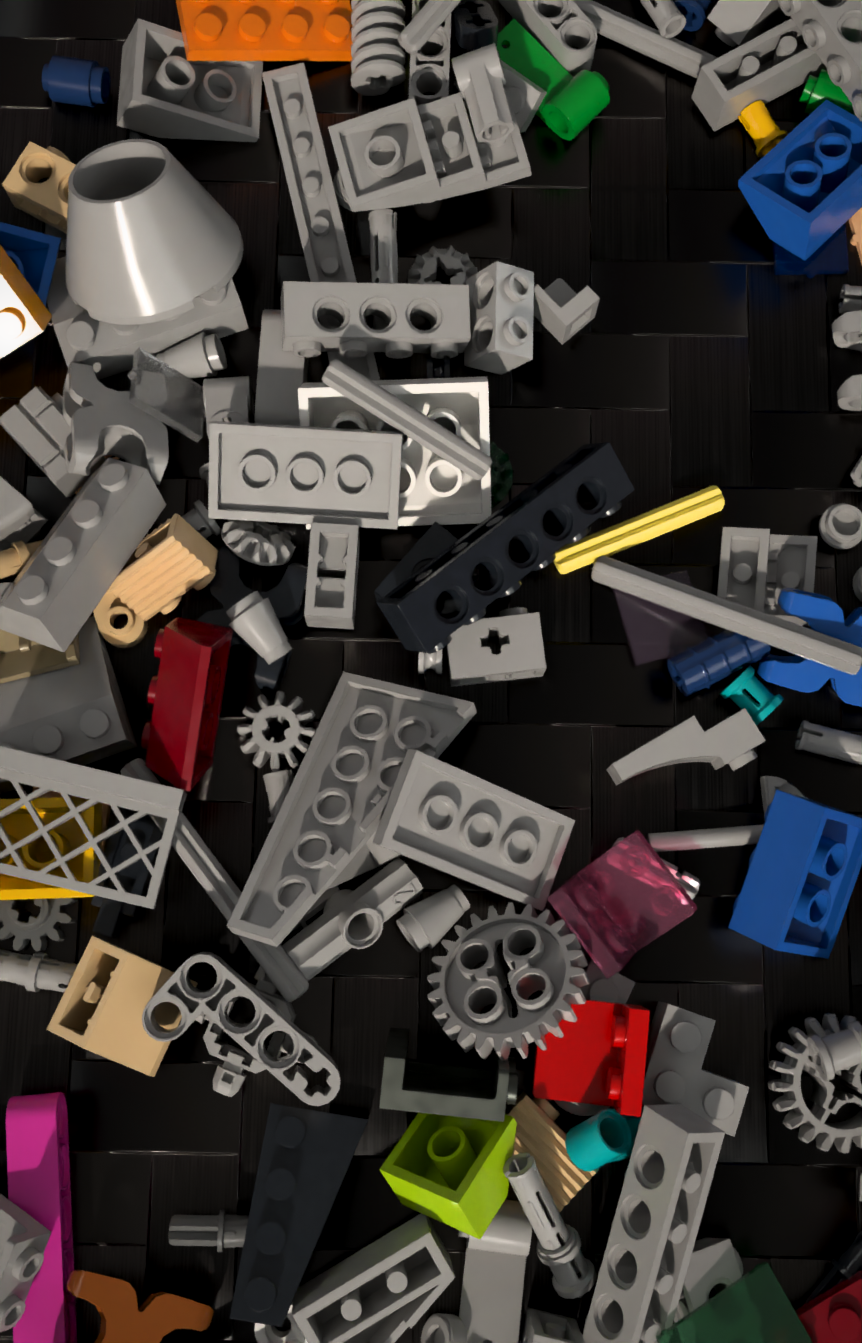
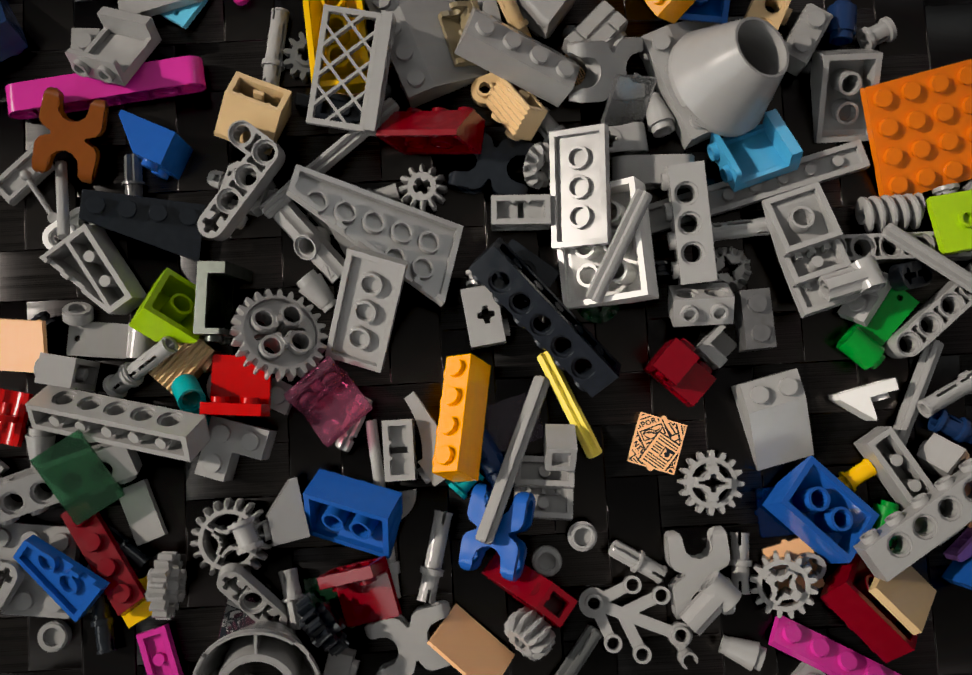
camera: 85 degrees right, 5 degrees up
light grey cone [226,591,293,665] -> none
none -> light grey tile [116,479,168,547]
none -> blue slope [118,109,193,180]
none -> light grey slope [262,477,310,546]
none -> light grey brick [381,419,418,482]
none -> light orange brick [432,353,491,482]
none -> light grey brick [543,424,578,471]
none -> light nougat piece [626,412,687,475]
none -> dark red brick [643,338,716,407]
none -> light grey gear [677,450,744,516]
none -> dark azure panel [707,109,803,192]
none -> light grey slope [731,368,814,471]
none -> flat silver brick [734,288,777,352]
none -> light grey brick [784,3,833,76]
none -> white slope [828,378,899,421]
none -> light grey bush [857,16,897,50]

